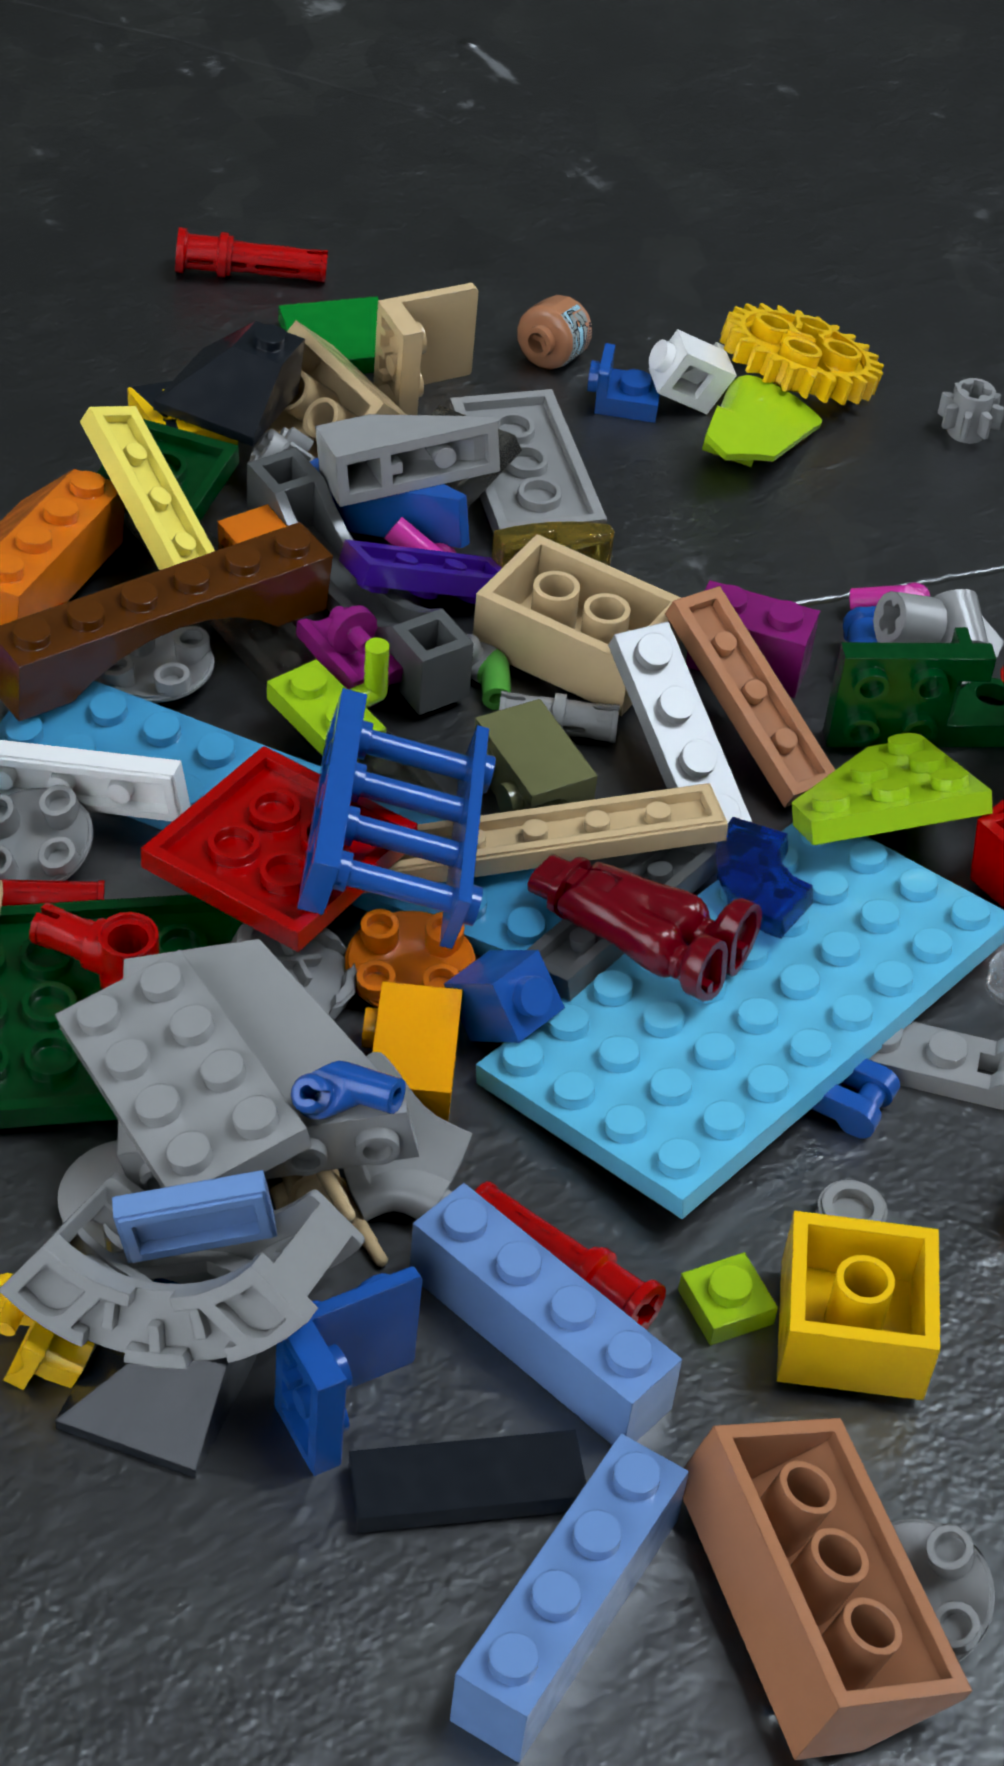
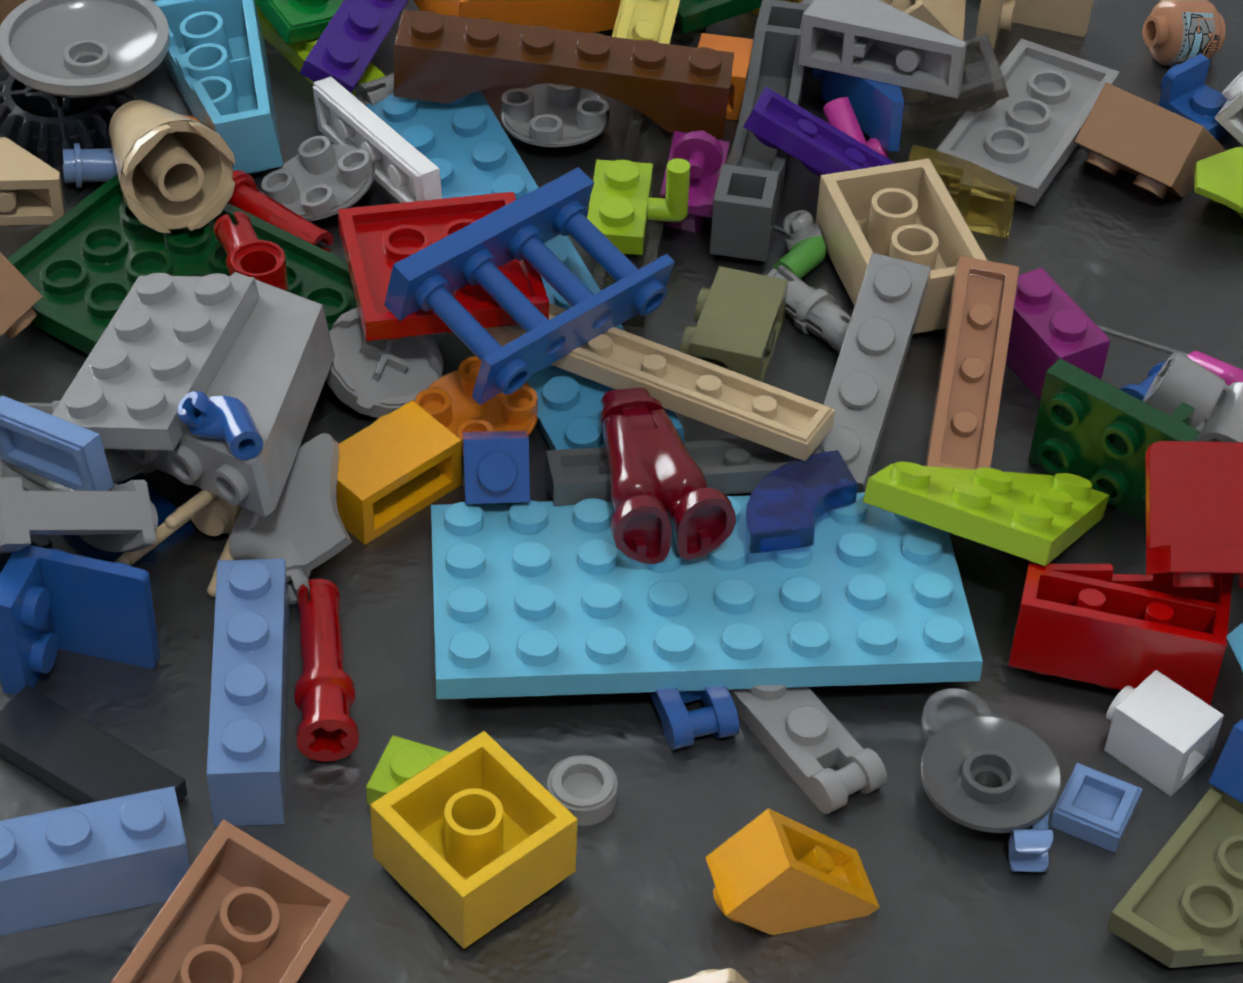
camera: 45 degrees right, 0 degrees up
none -> medium nougat slope [1074,82,1226,199]

